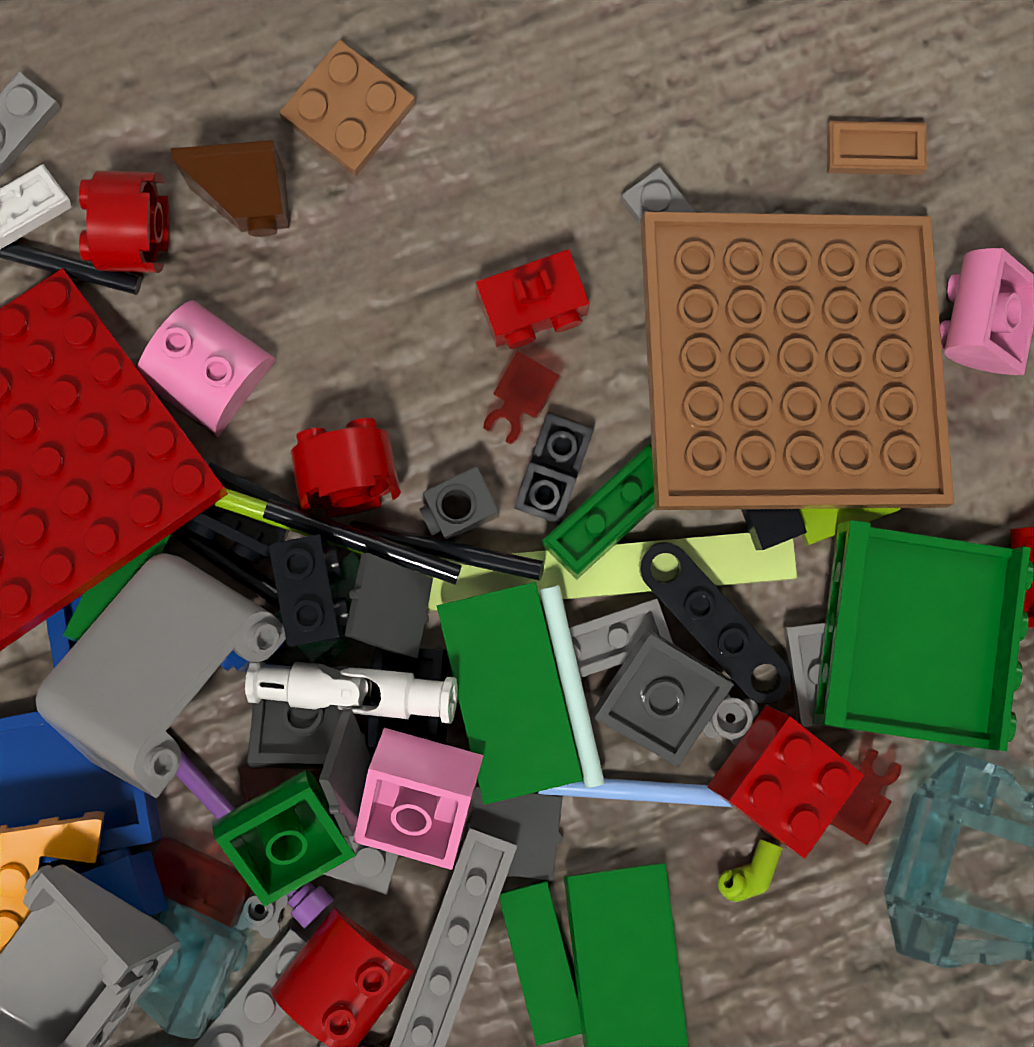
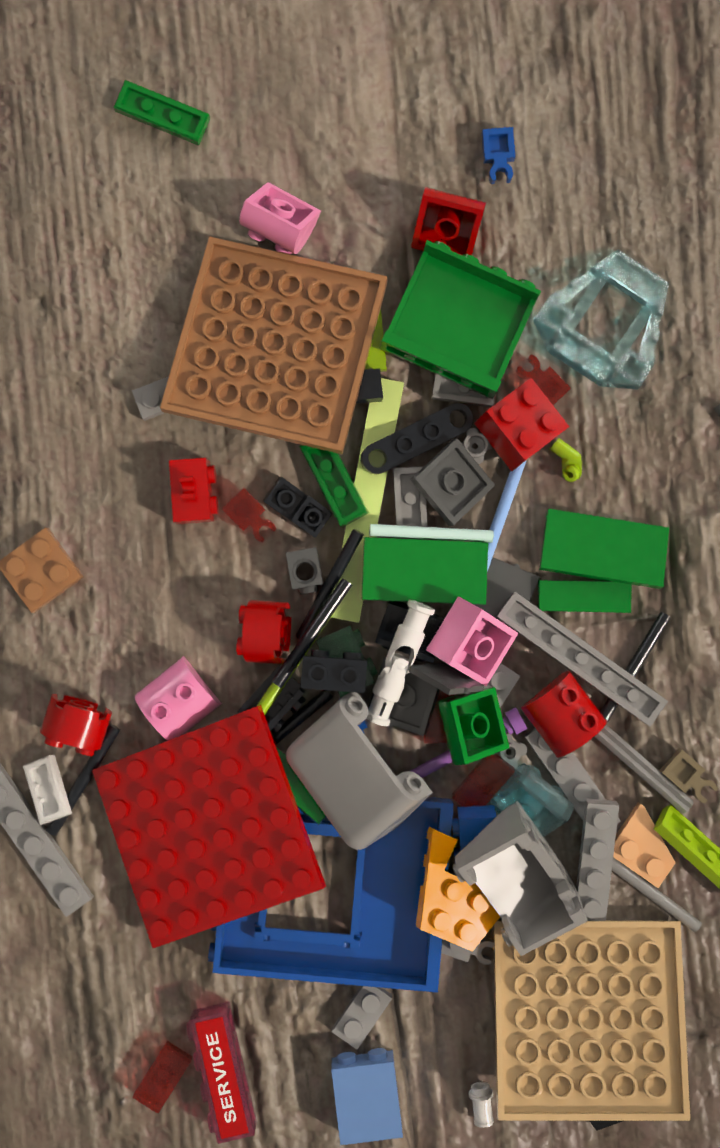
camera: 70 degrees left, 5 degrees up
reddish brown slope [171,140,289,237] -> none
dark grey piece [345,553,433,659] -> none
medium nougat tile [827,121,927,175] -> none

